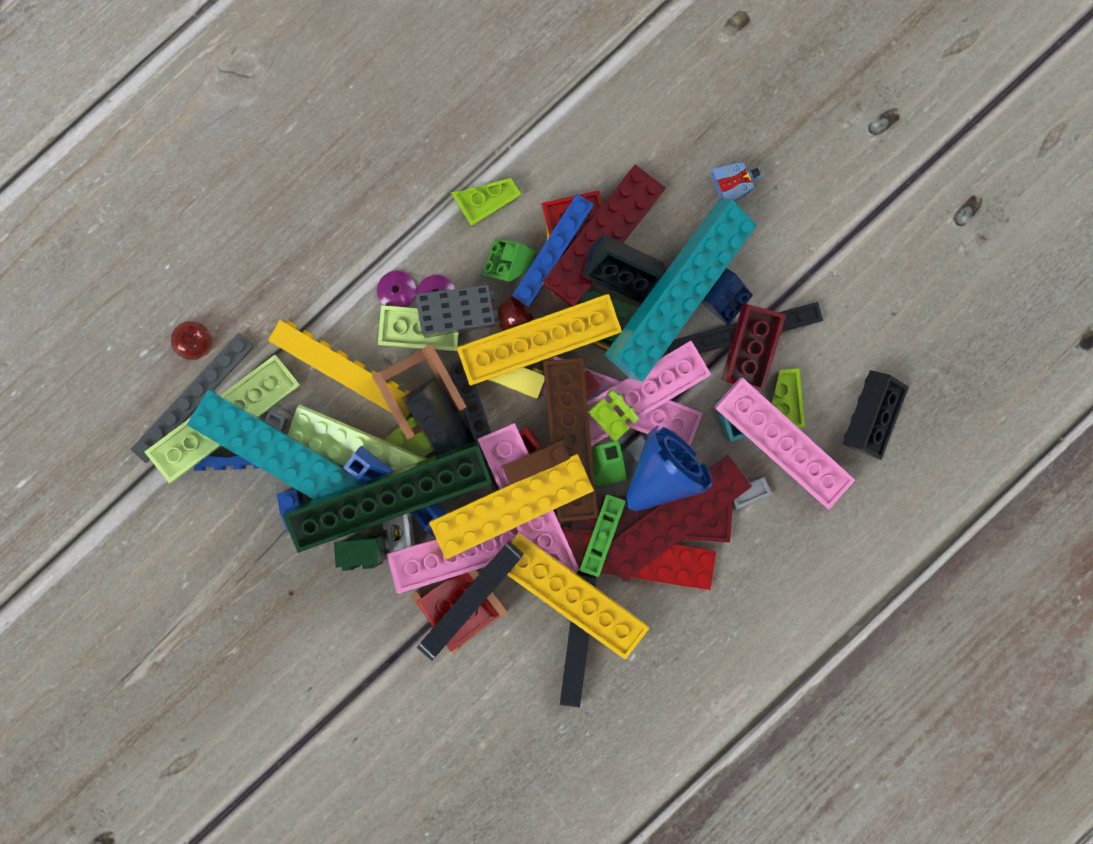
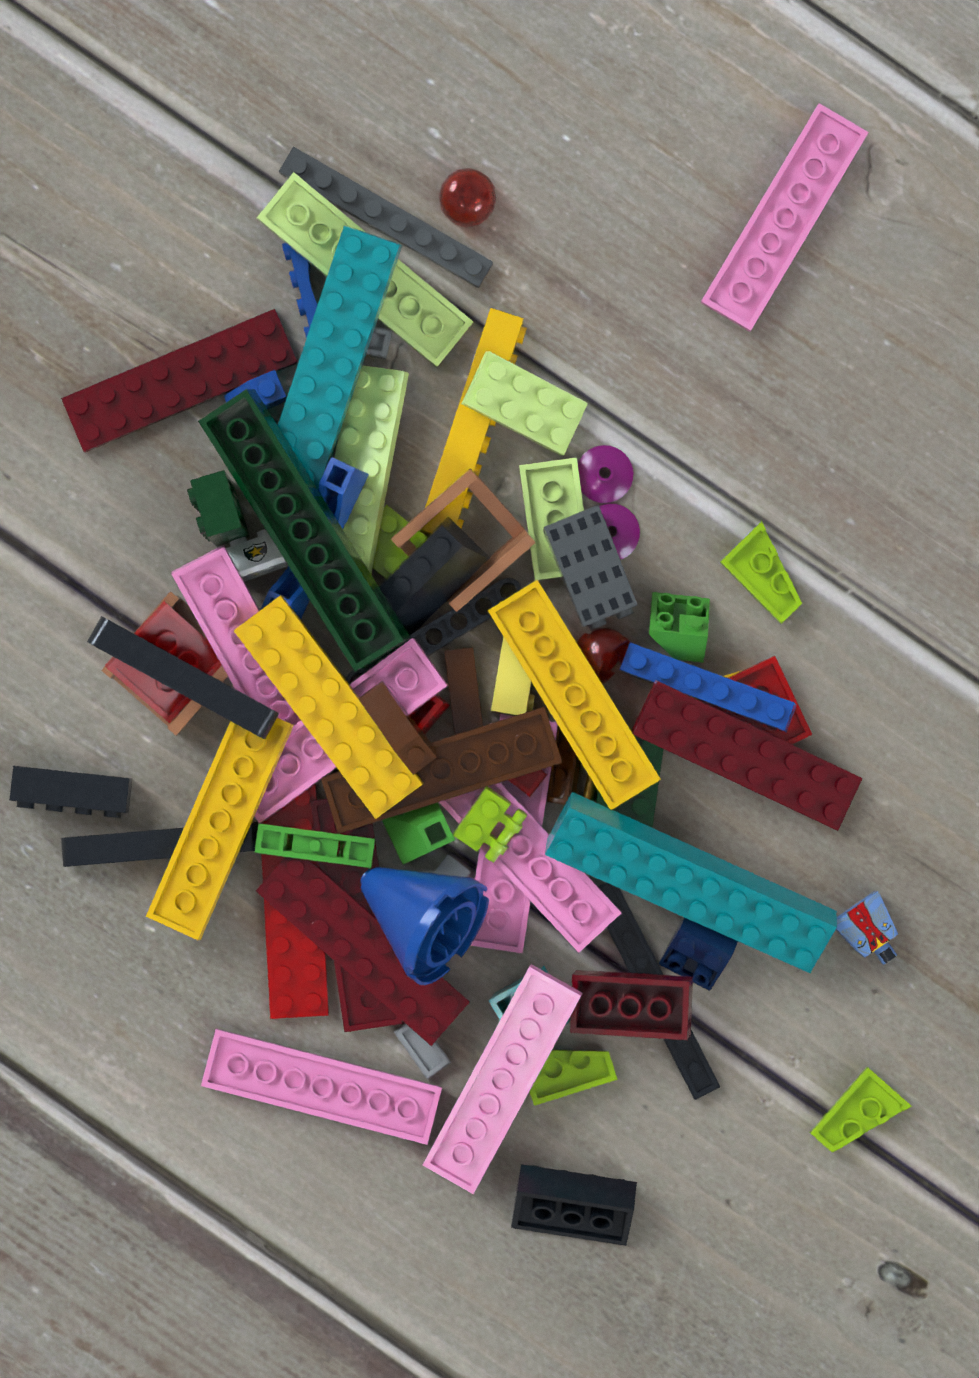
camera: 80 degrees right, 0 degrees up
black slope [582,234,666,303] -> none
none -> black brick [9,766,133,818]
none -> dark red plate [61,309,298,453]
none -> bright pink plate [201,1029,442,1145]
none -> reddish brown tile [444,647,483,735]
none -> yellowish green plate [461,351,588,455]
none -> reddish brown tile [546,726,581,805]
none -> bright pink plate [701,103,869,332]
none -> lime wing [809,1067,912,1153]

